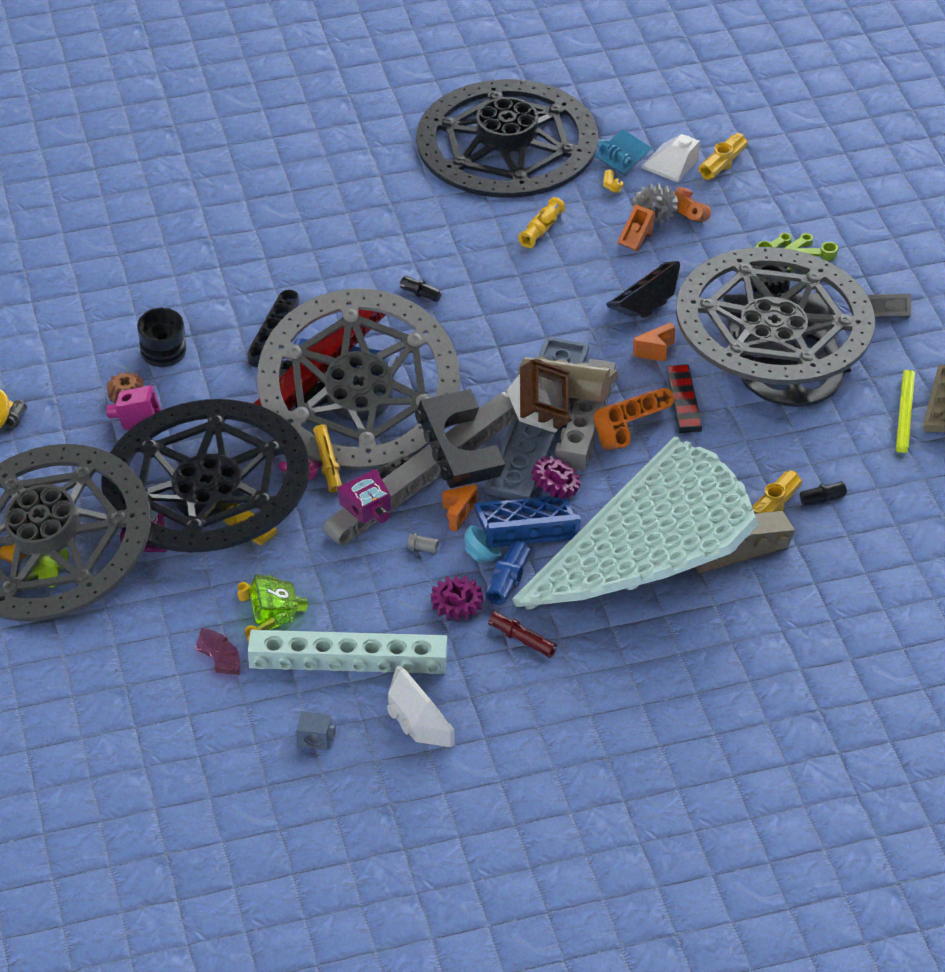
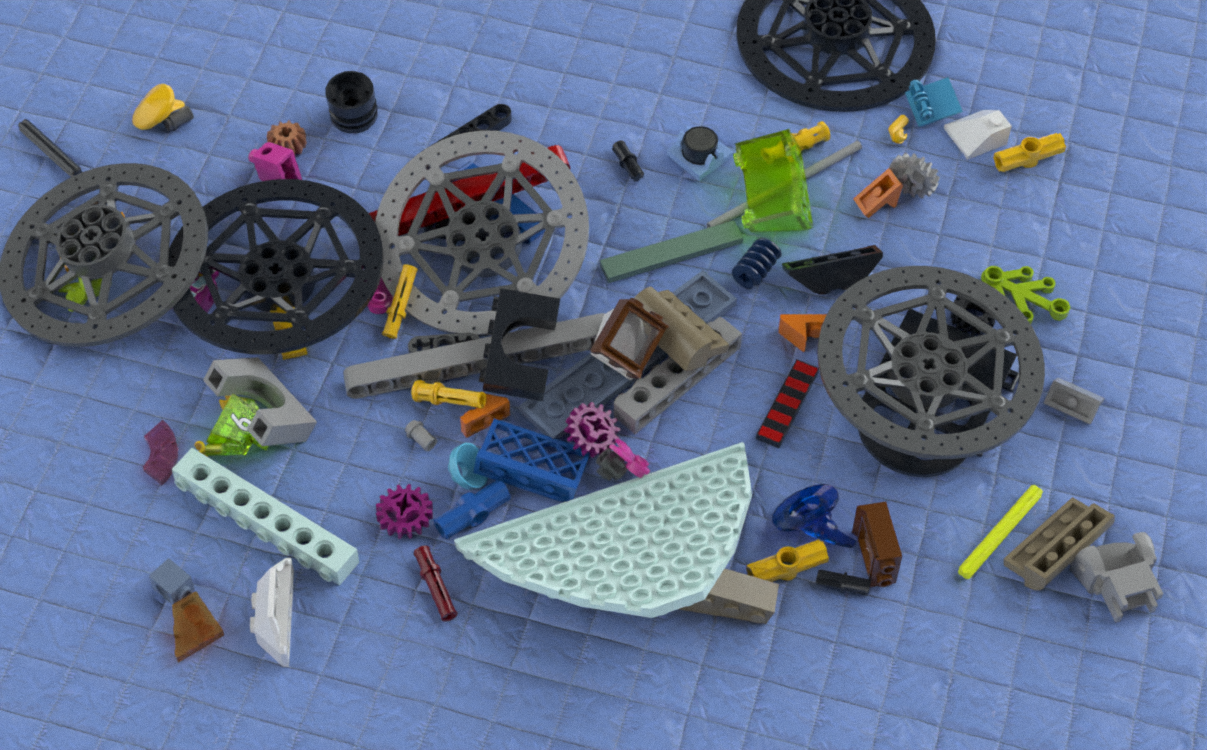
camera: 30 degrees right, 10 degrees up
magenta torso [337,468,392,523] -> none
orange beam [594,388,674,451] -> none
orange leg [675,187,711,222] -> none
none -> clear orange wing [172,591,224,663]
none -> light grey arch [203,357,317,446]
none -> yellow pin [411,380,486,408]
none -> dark grey gear [596,449,627,481]
none -> sand green tile [600,220,743,283]
none -> dark pink plate [609,439,650,478]
none -> piece [667,126,733,181]
none -> light grey piece [706,141,862,228]
none -> dark blue piece [732,238,782,289]
none -> clear neon green windscreen [733,129,813,232]
none -> clear blue piece [772,484,857,548]
none -> reddish brown window [852,501,902,587]

